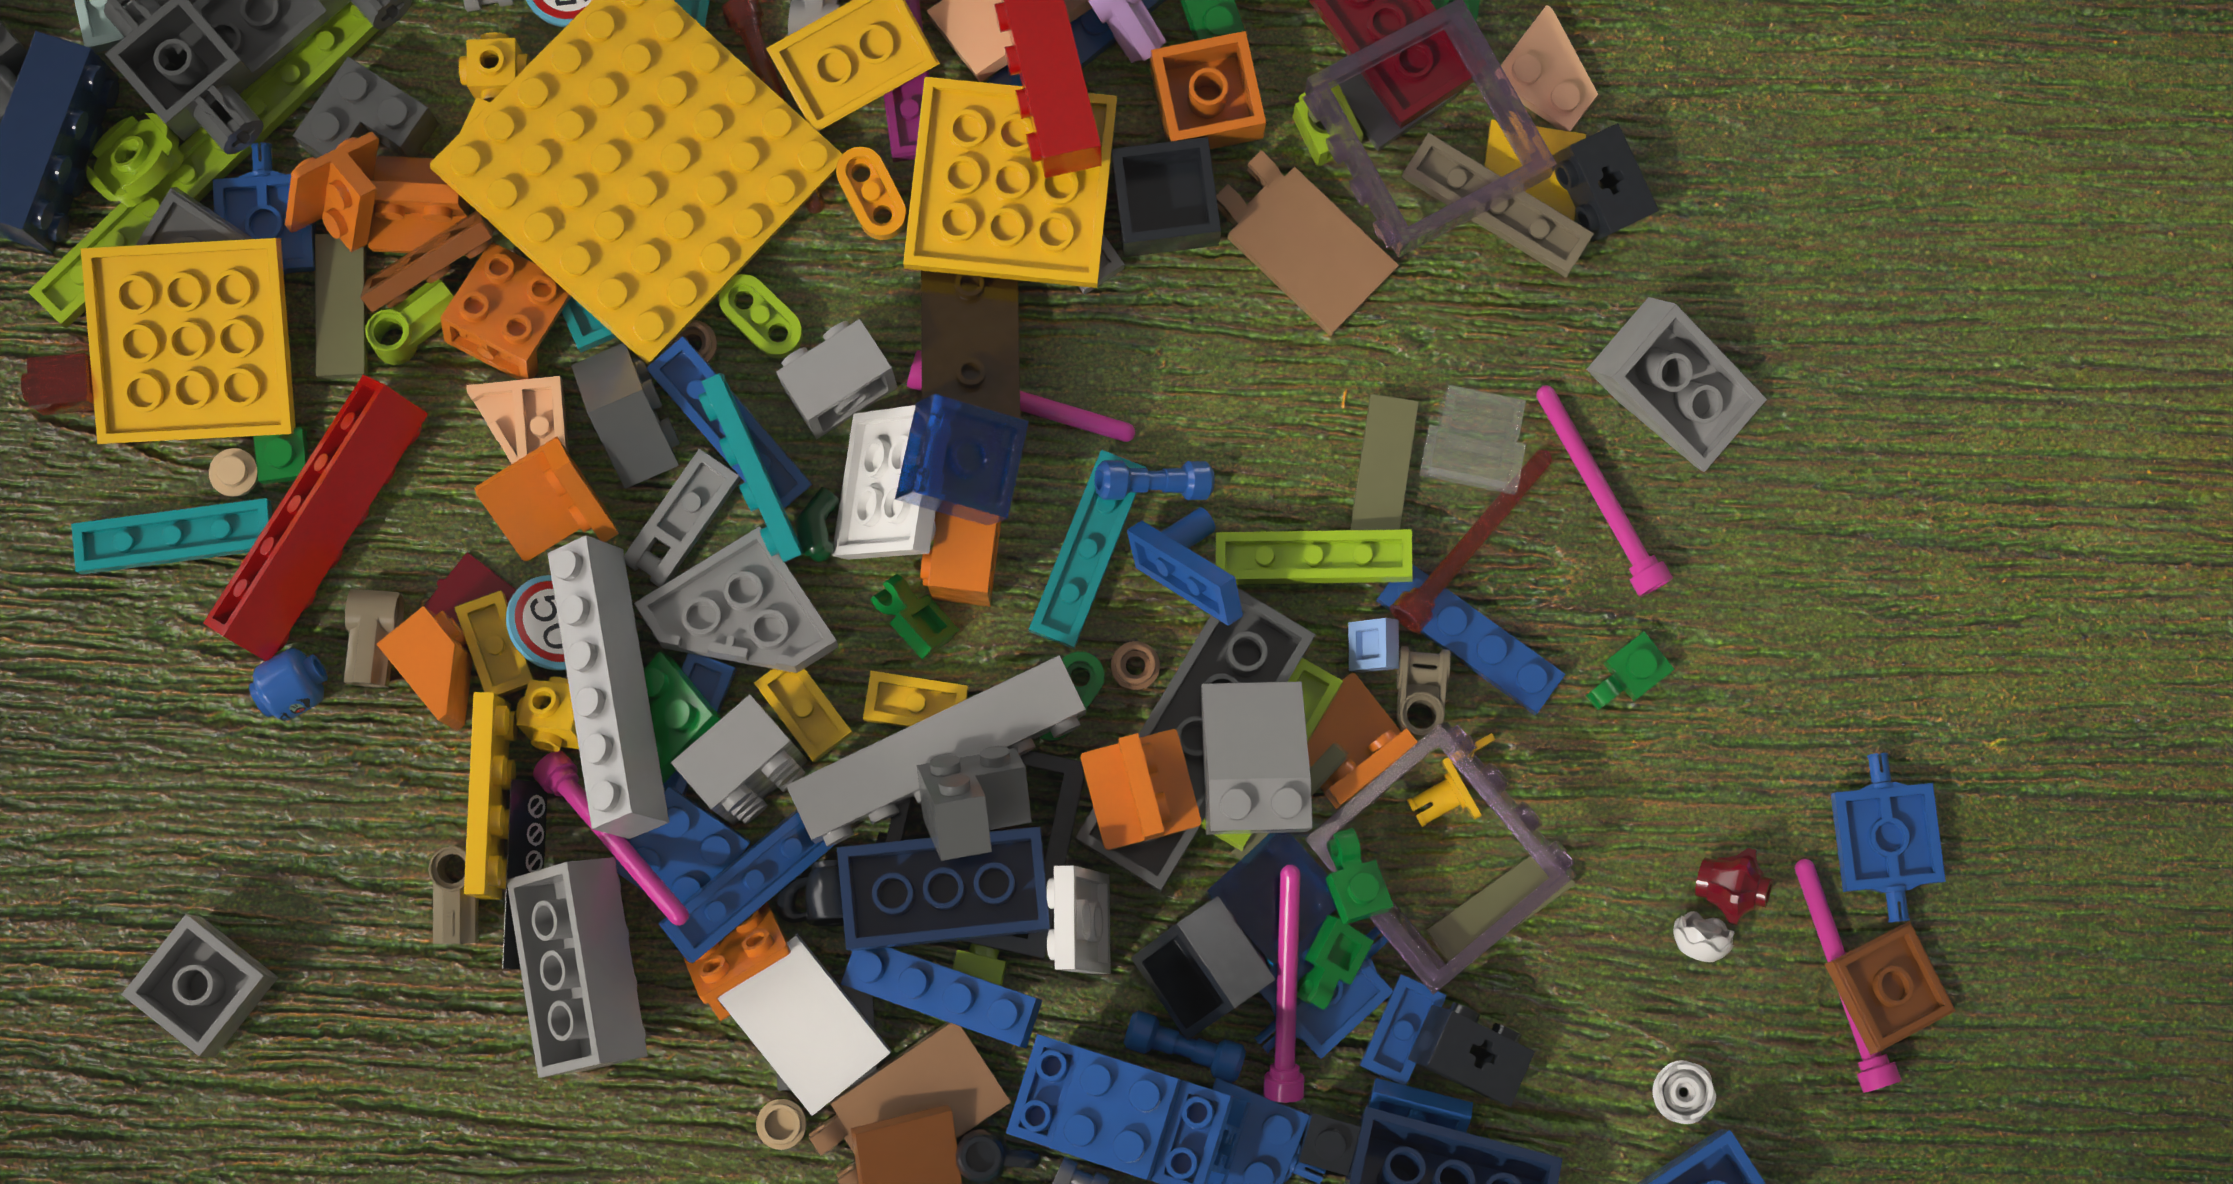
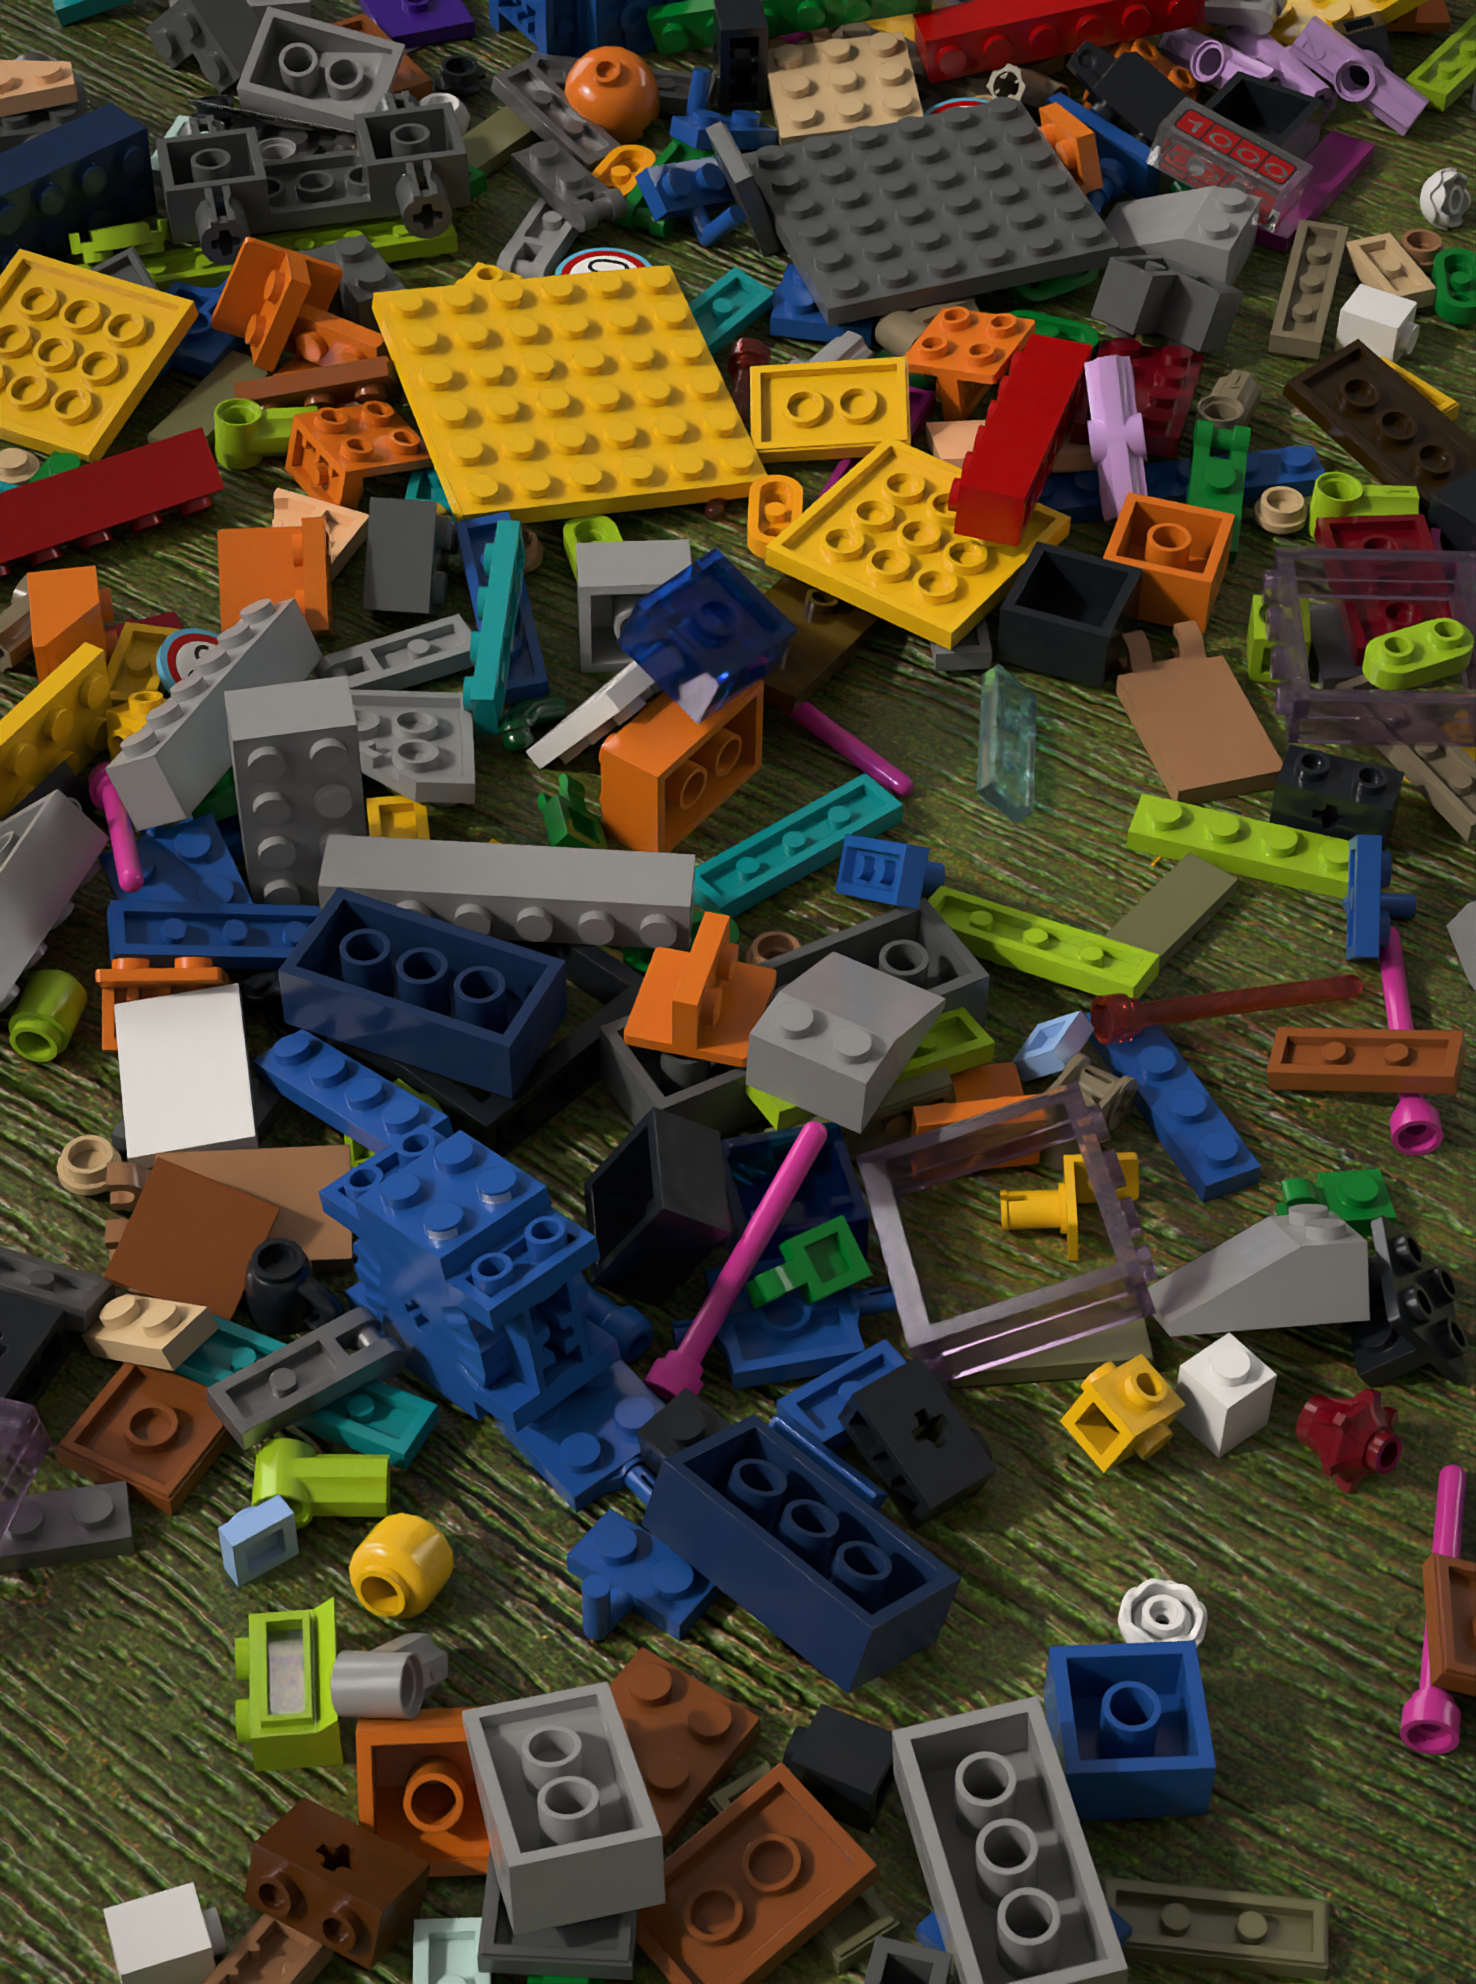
camera: 30 degrees right, 35 degrees down
dark grey brick [917,746,1032,861] -> none
white plate [1047,865,1111,974] -> none
blue piece [1094,460,1215,500] -> none
green plate [1326,828,1394,925] -> none
clear plate [1419,385,1526,495] -> none
white plate [1673,911,1734,962] -> none
none -> lime brick [8,970,88,1062]
none -> clear light blue plate [977,664,1037,824]
none -> yellow brick [1060,1353,1186,1473]
none -> lime plate [1126,793,1349,899]
none -> light grey slope [1142,1204,1370,1336]
none -> white brick [1175,1332,1277,1458]
none -> dark orange plate [1266,1027,1467,1094]
none -> black brick [1269,744,1405,851]
none -> blue plate [1342,835,1416,961]
none -> black bracket [1349,1215,1469,1388]
none -> lime plate [1362,618,1474,691]

